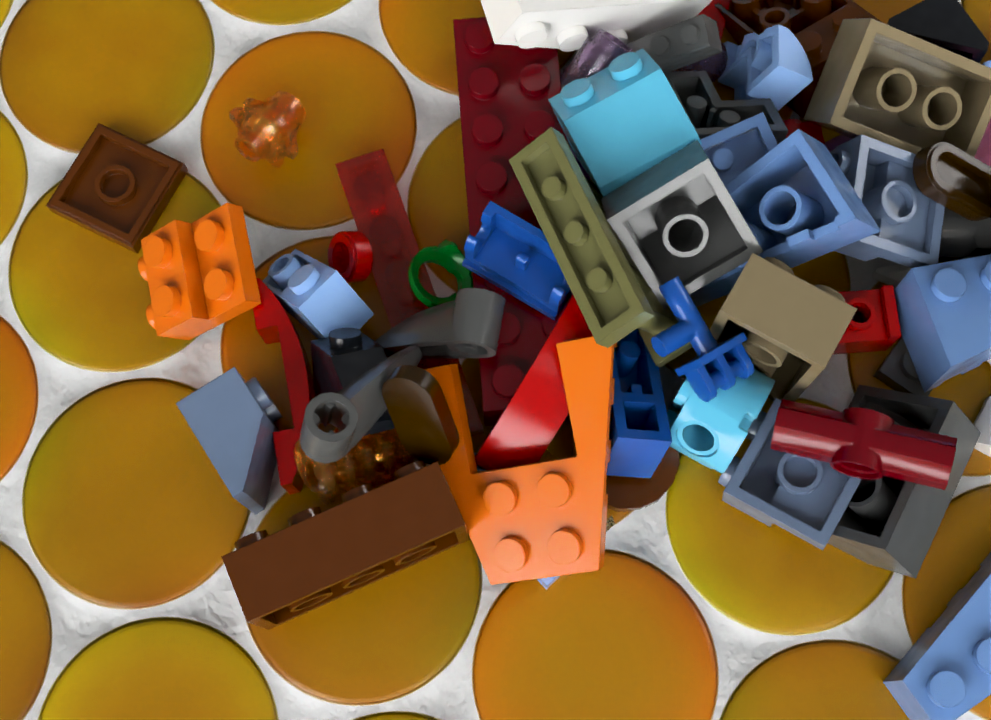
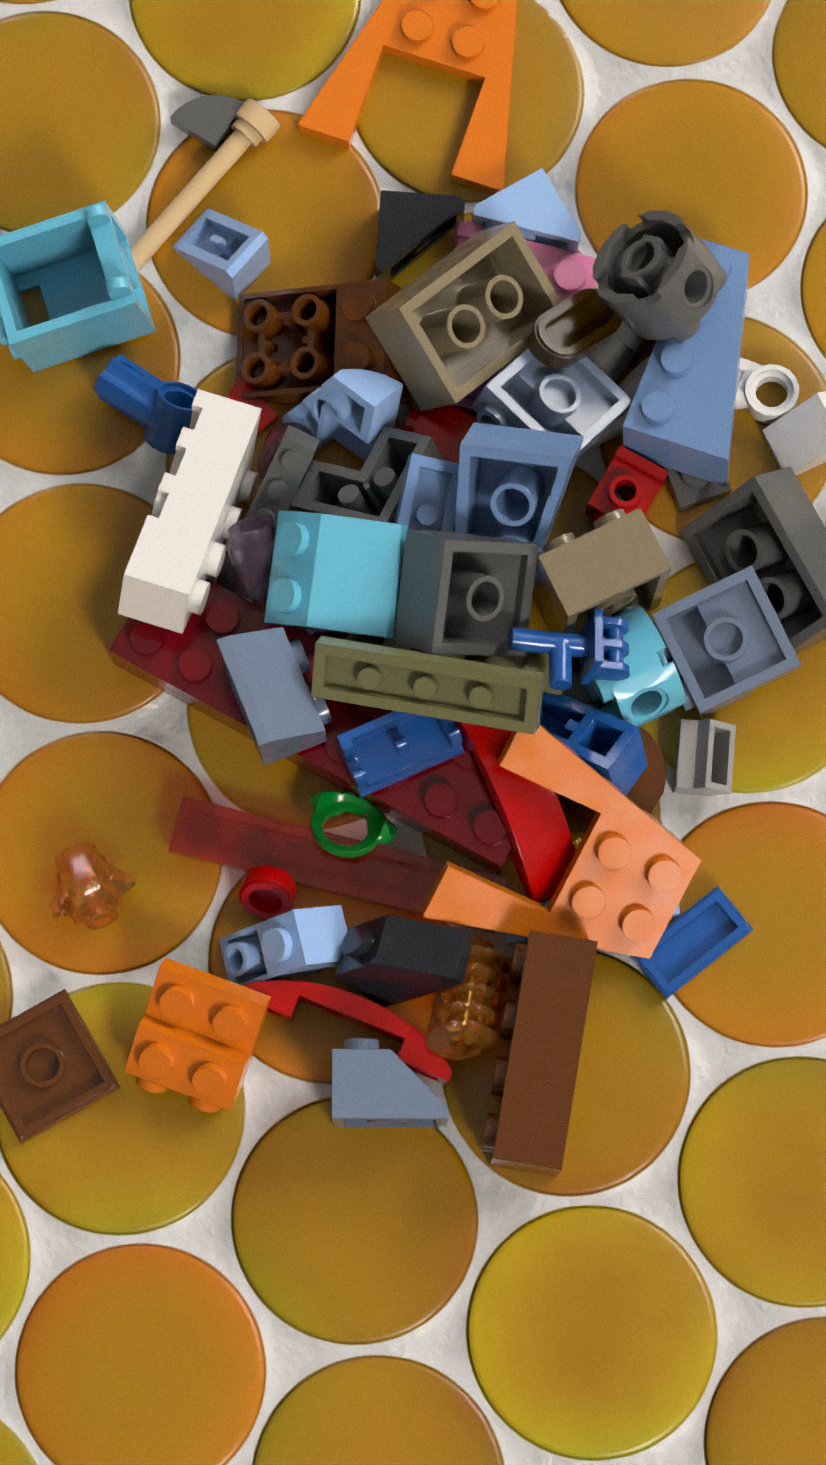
camera: 60 degrees left, 5 degrees up
dark grey piece [299,345,422,463] -> none
dark grey piece [375,288,505,359] -> none
dark brown tile [382,365,460,465] -> none
dark red piece [771,399,957,490] -> none
none -> sand blue slope [216,627,332,766]
none -> blue tile [630,886,753,1001]
none -> light grey piece [674,719,736,796]

